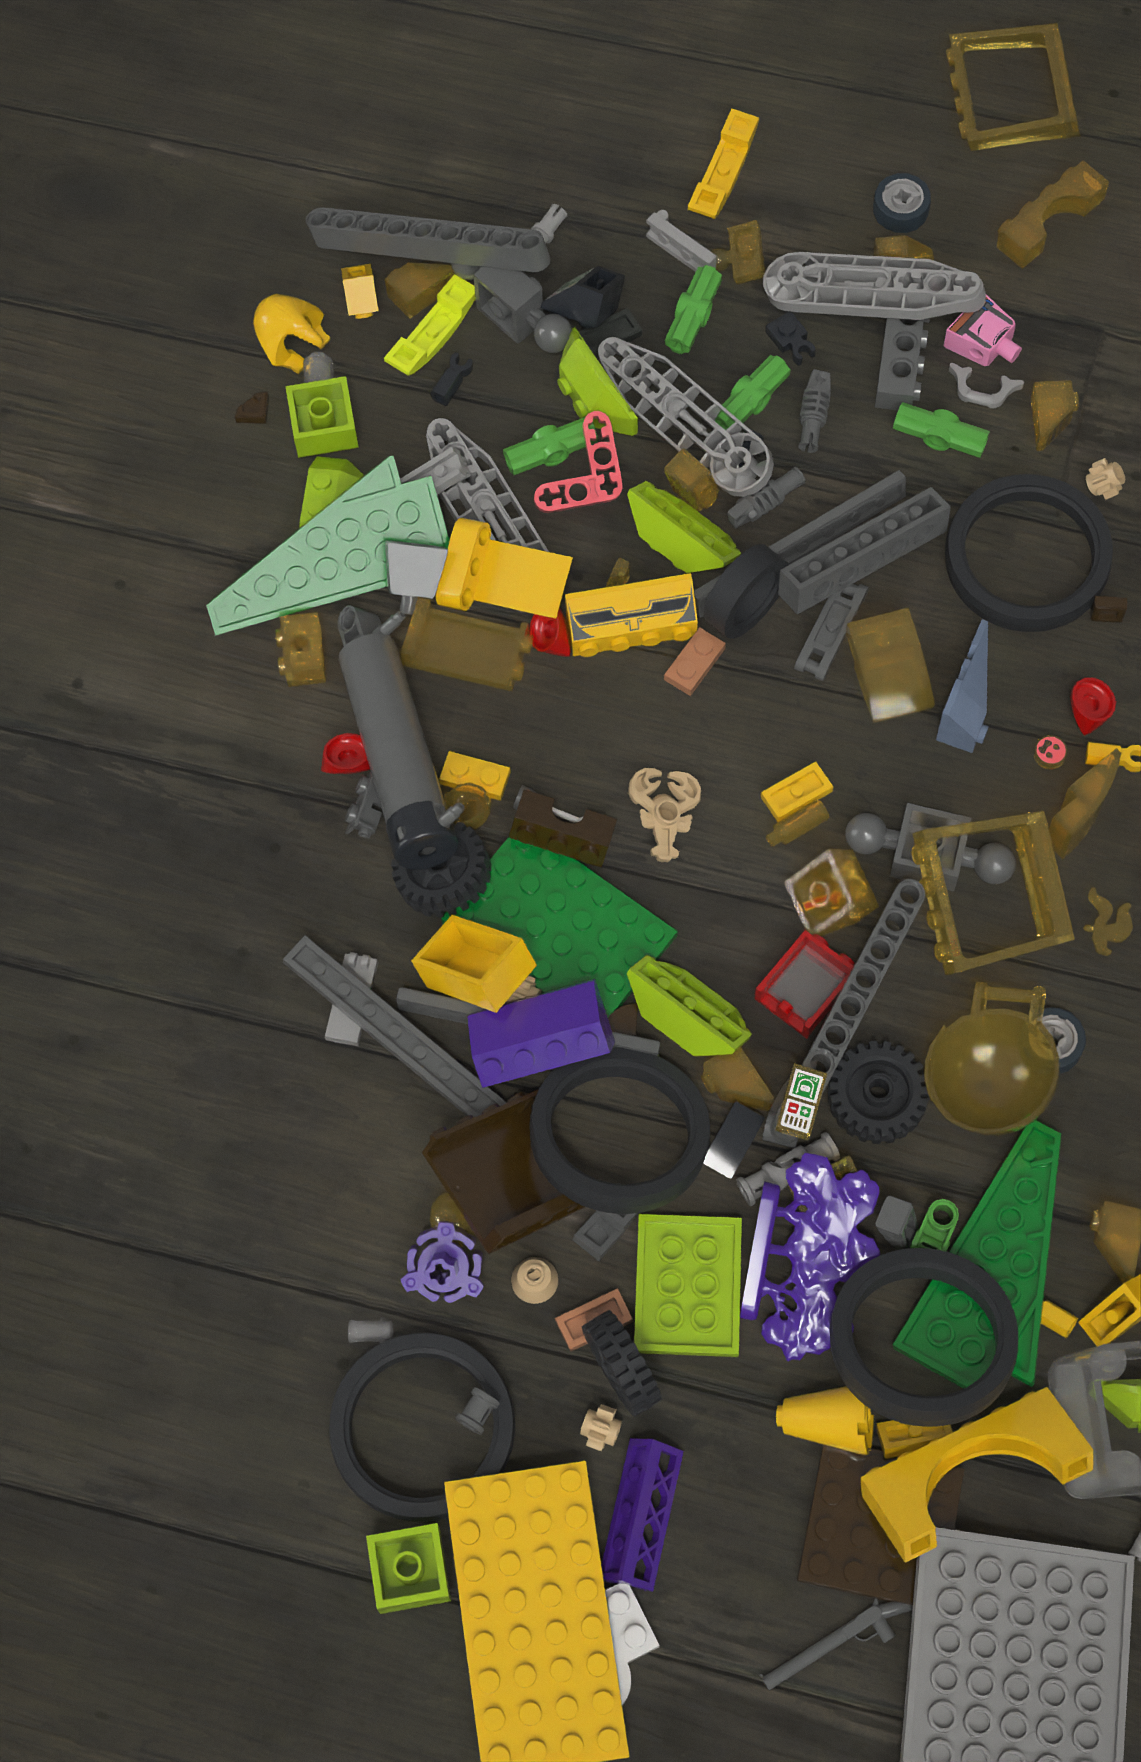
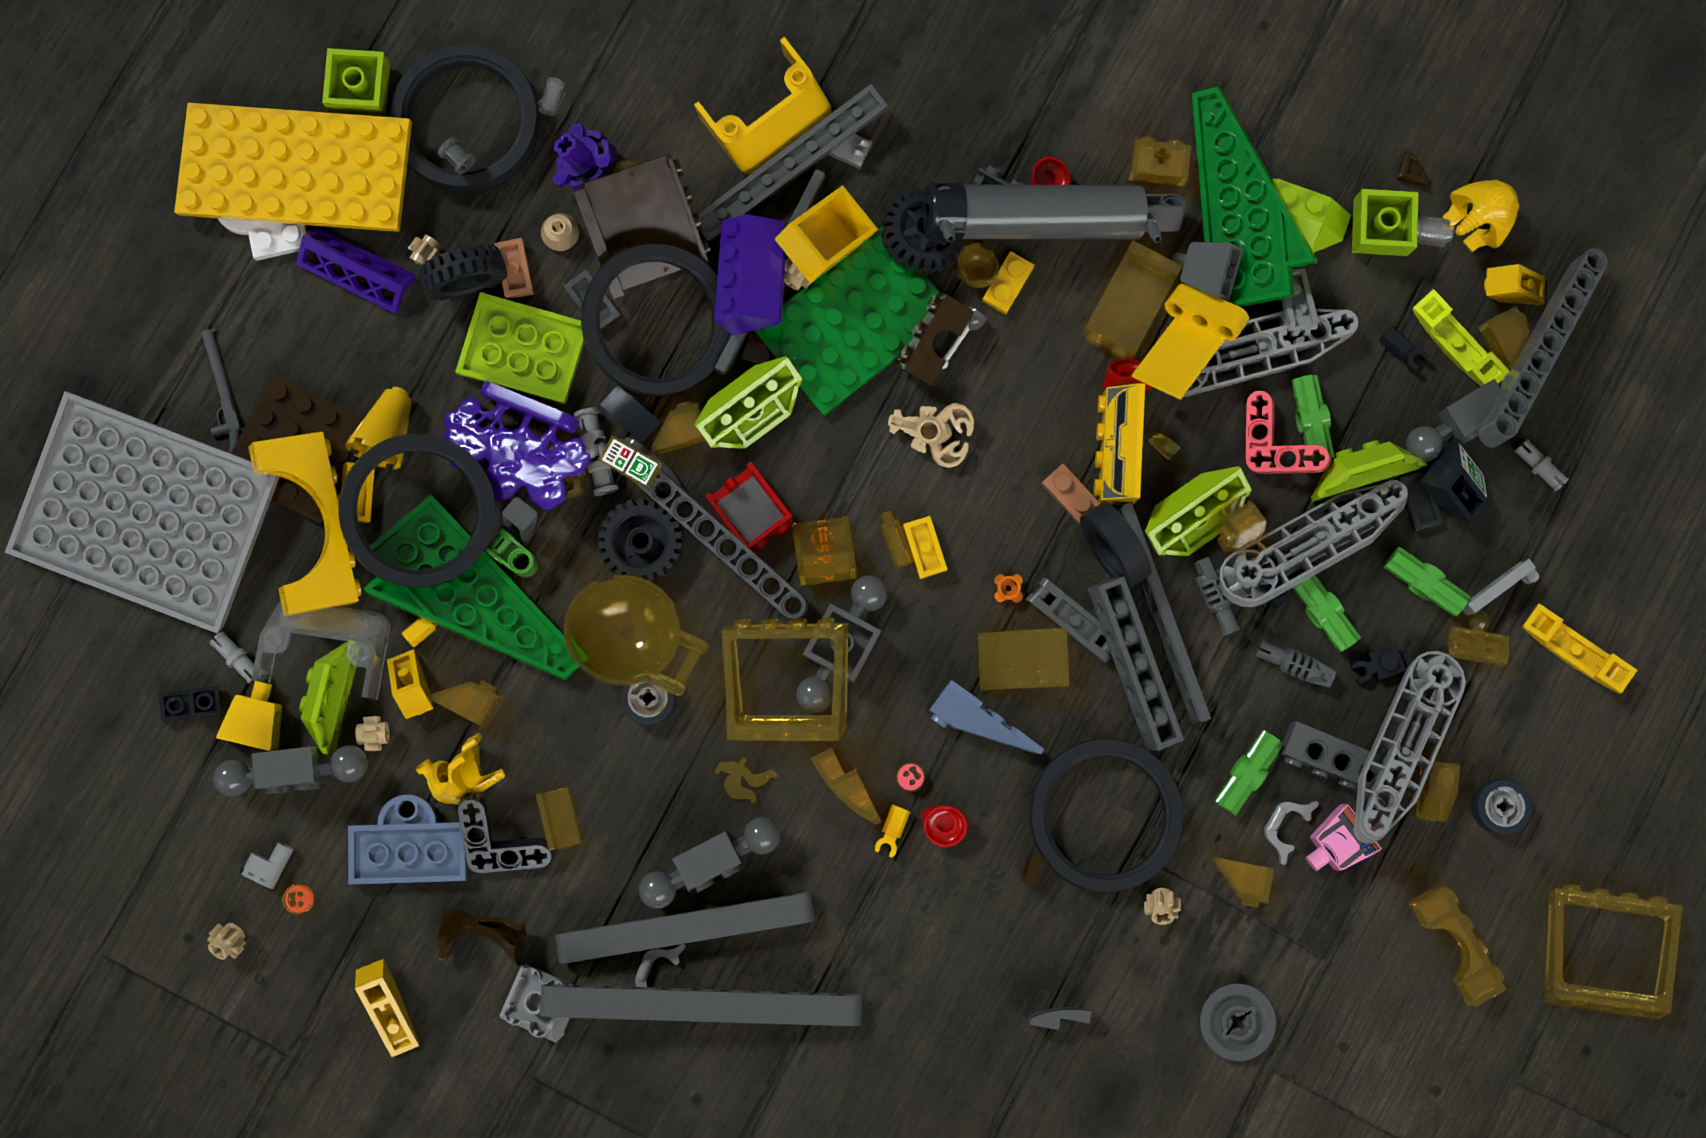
camera: 95 degrees right, 15 degrees up
none -> yellow windscreen [694,37,832,177]
none -> orange plate [994,574,1023,603]

